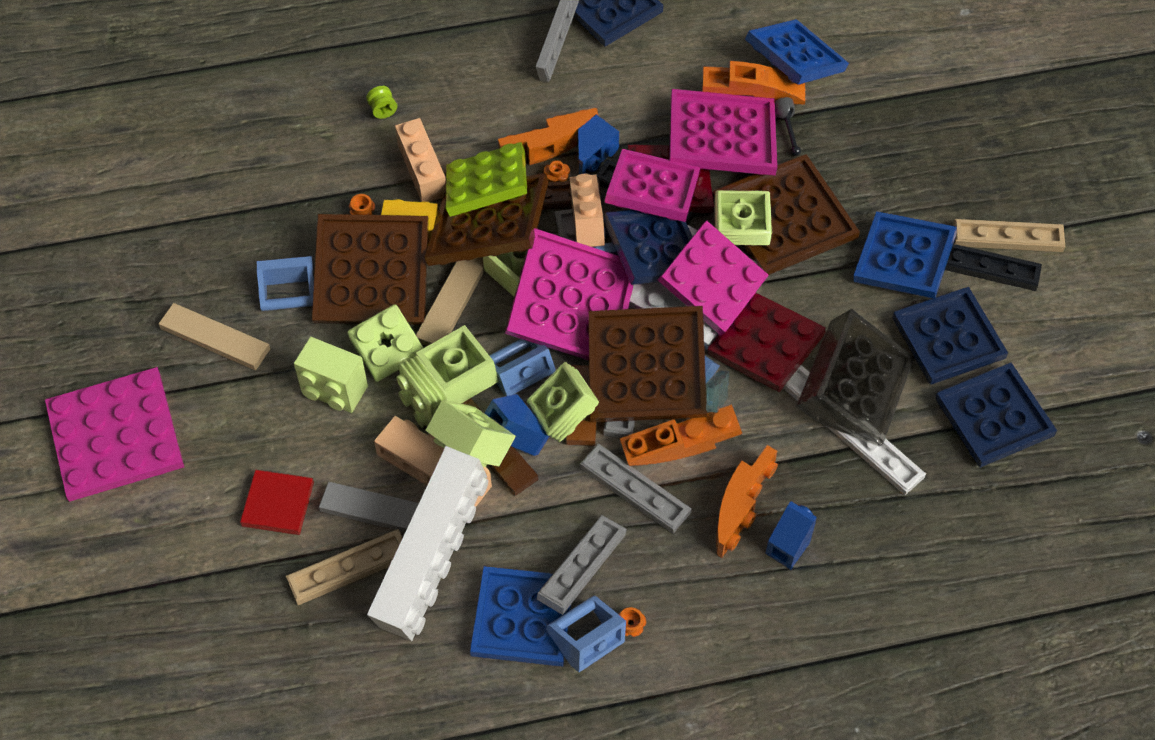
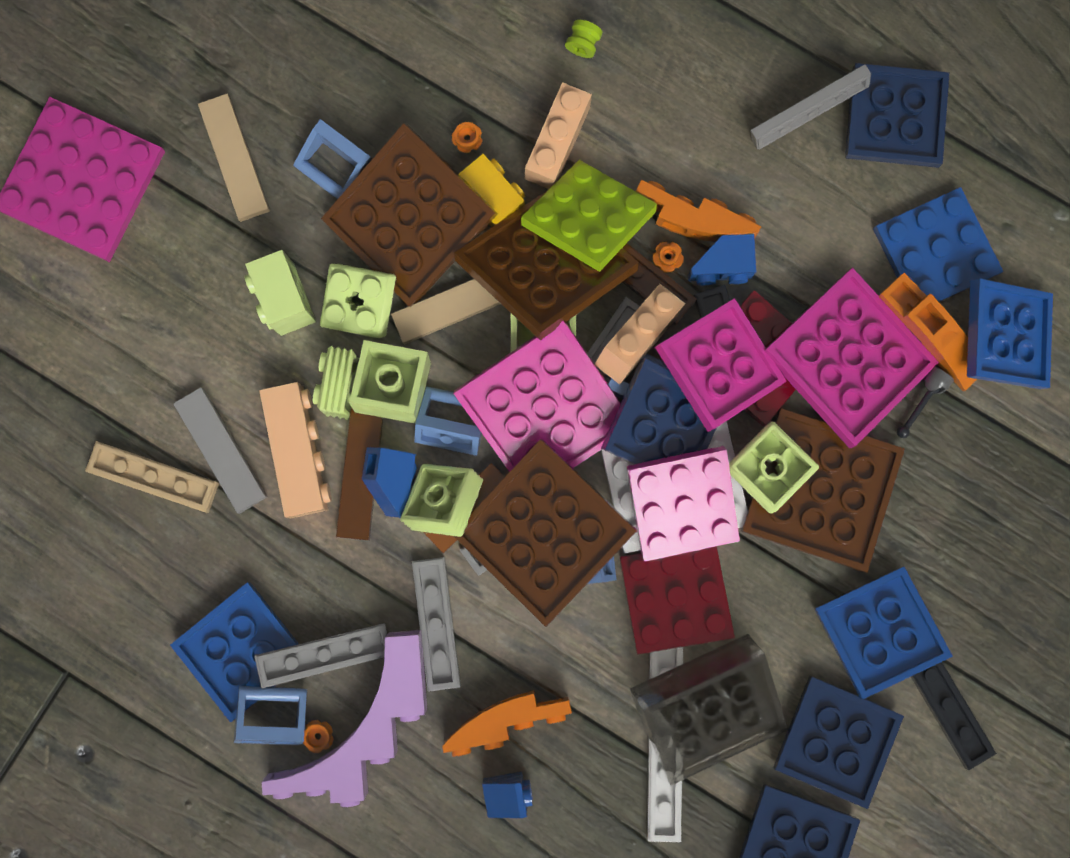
camera: 45 degrees right, 25 degrees up
red tile [240,470,314,535] -> none
white brick [367,446,488,641] -> none
yellowish green brick [426,400,516,467] -> none
orange slope [620,404,742,466] -> none
clear light blue tile [706,370,729,413] -> none
tan tile [953,219,1065,252] -> none
none -> lavender arch [262,630,427,807]
none -> blue plate [873,187,1004,302]

